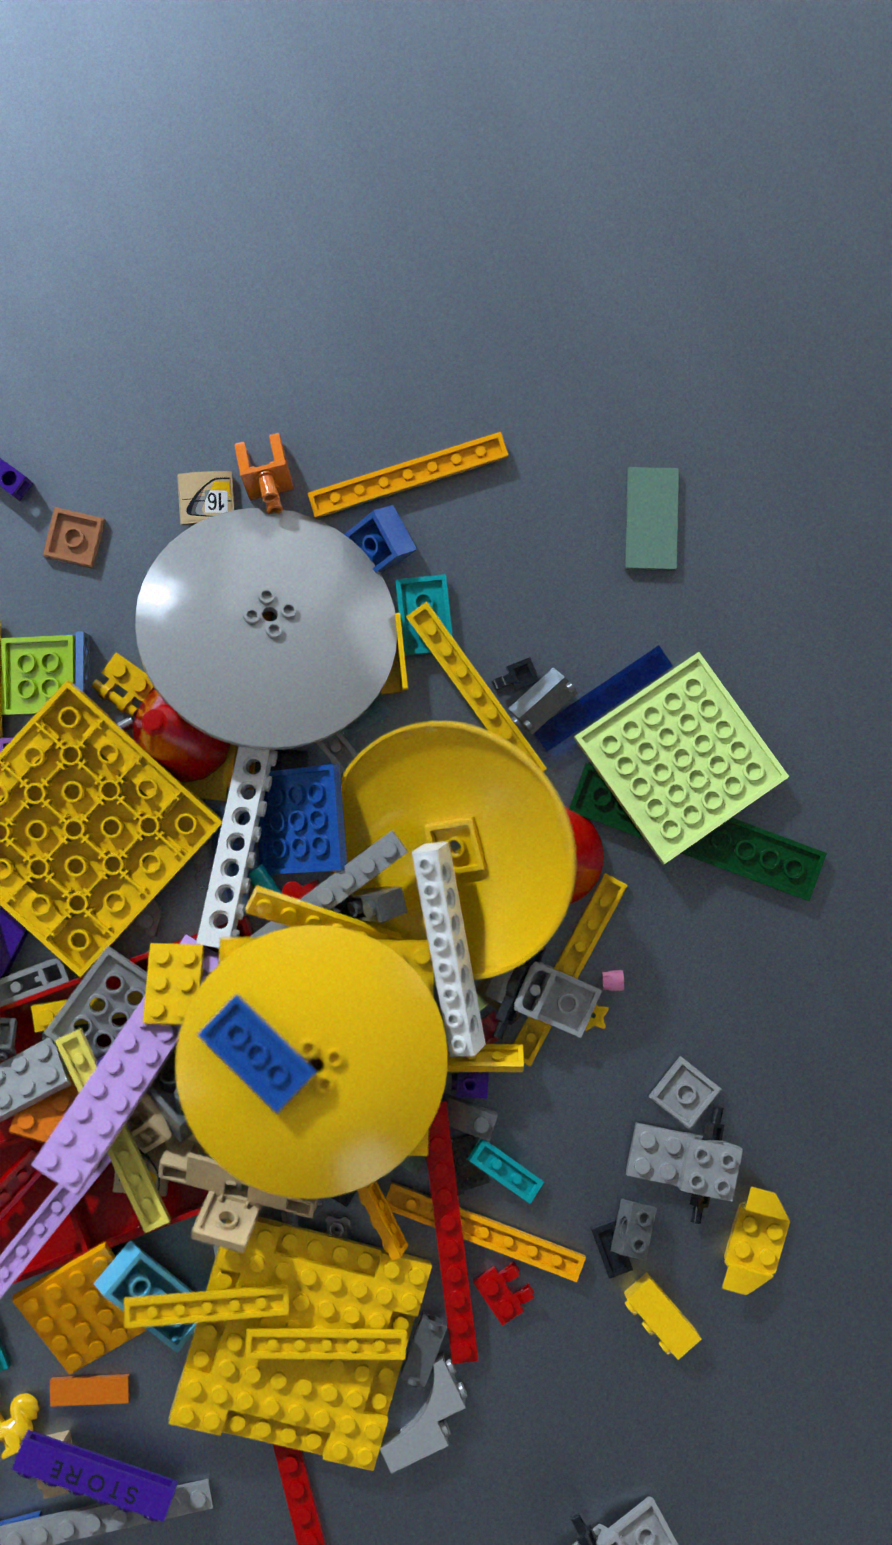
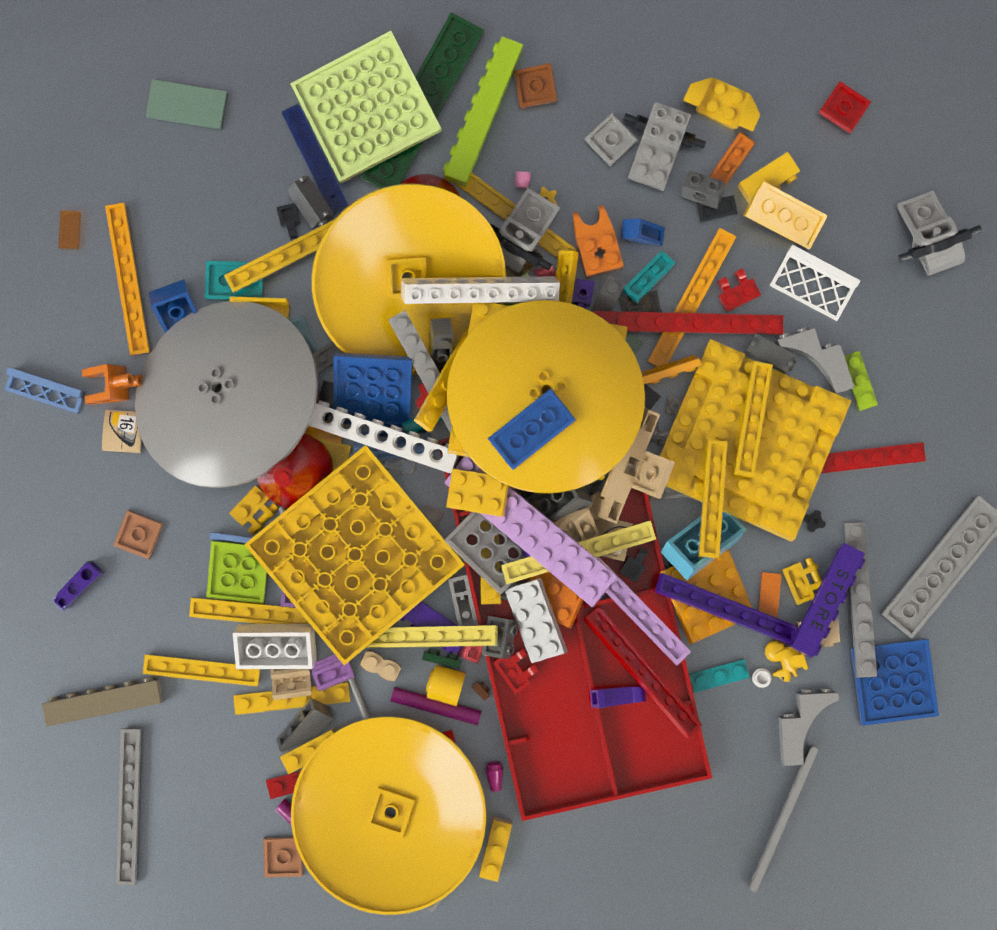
camera: 80 degrees left, 0 degrees up
none -> medium blue fence [5,367,86,414]
none -> clear orange tile [58,210,81,250]
none -> lime brick [443,36,523,188]
none -> dark orange plate [514,63,558,109]
none -> orange brick [573,205,624,279]
none -> black plate [619,547,648,583]
none -> blue slope [621,219,665,246]
none -> dark purple tile [655,573,798,645]
none -> orange tile [709,132,756,186]
none -> yellow plate [743,181,827,250]
none -> white fence [769,245,861,321]
none -> yellow plate [781,557,823,605]
none -> black plate [803,510,826,532]
none -> red plate [818,81,871,134]
none -> lime plate [844,351,878,411]

